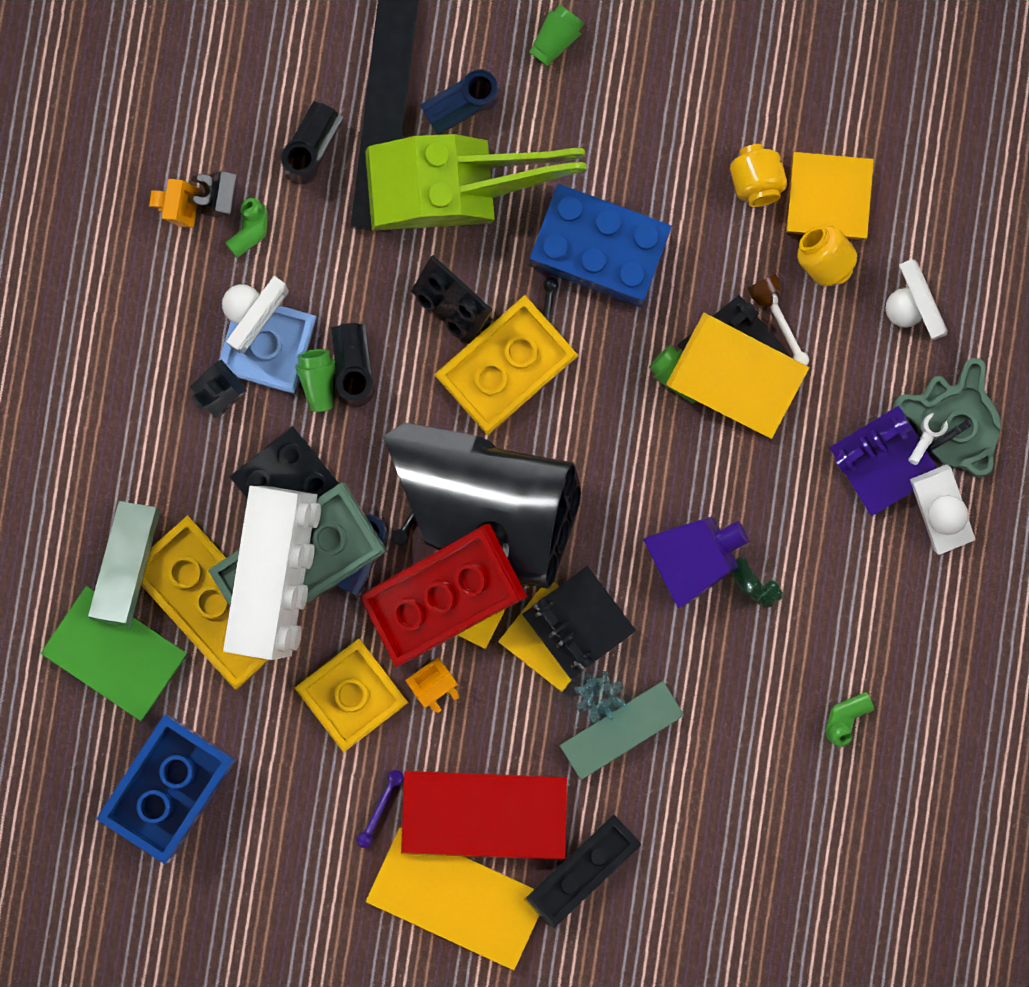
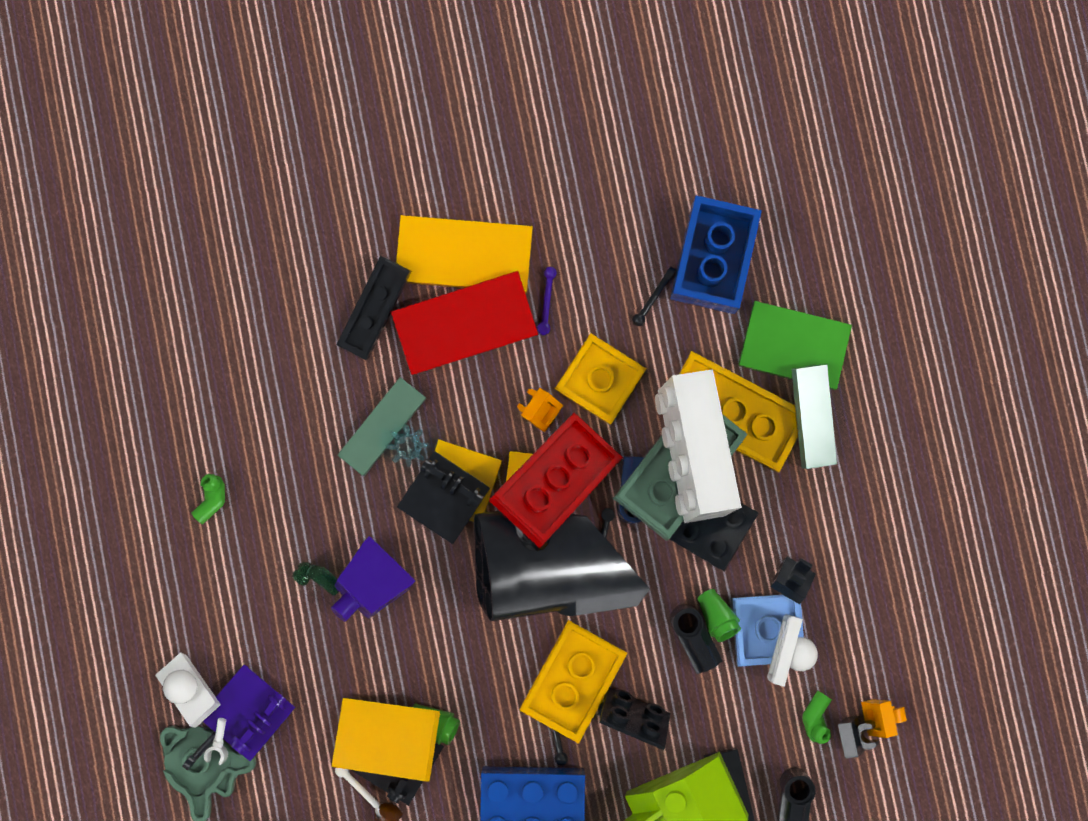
camera: 165 degrees right, 0 degrees up
none -> black hinge [632,266,676,326]

